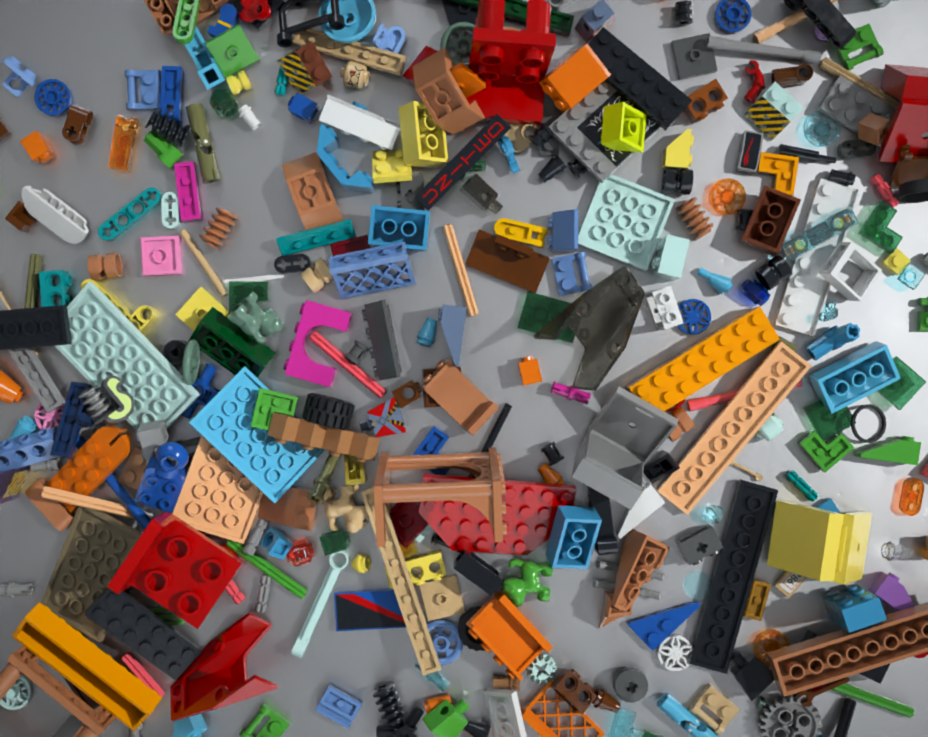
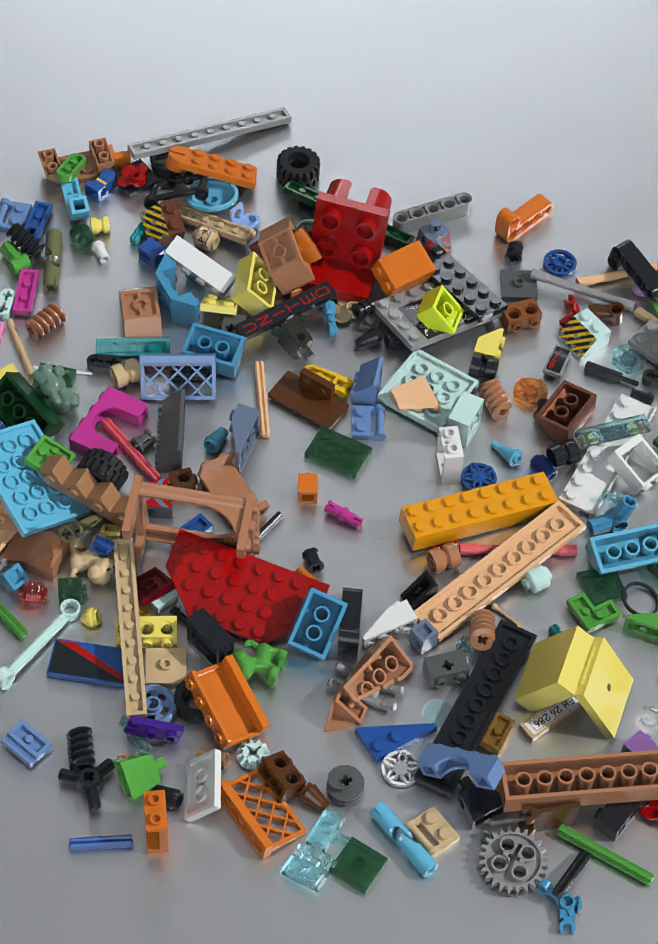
camera: 10 degrees right, 35 degrees down
bright green plate [205,24,259,77] -> none
clear smoke windscreen [533,266,645,391] -> none
light grey container [571,386,679,510] -> none
light orange plate [757,152,799,196] -> none
dark azure brick [822,584,887,633] -> none
none -> blue tile [89,535,115,558]
none -> dark purple hinge [123,716,184,743]
none -> light nougat slope [390,376,440,412]
none -> sand blue brick [408,618,439,655]
none -> medium blue arch [416,743,505,791]
none -> nougat piece [470,609,495,651]

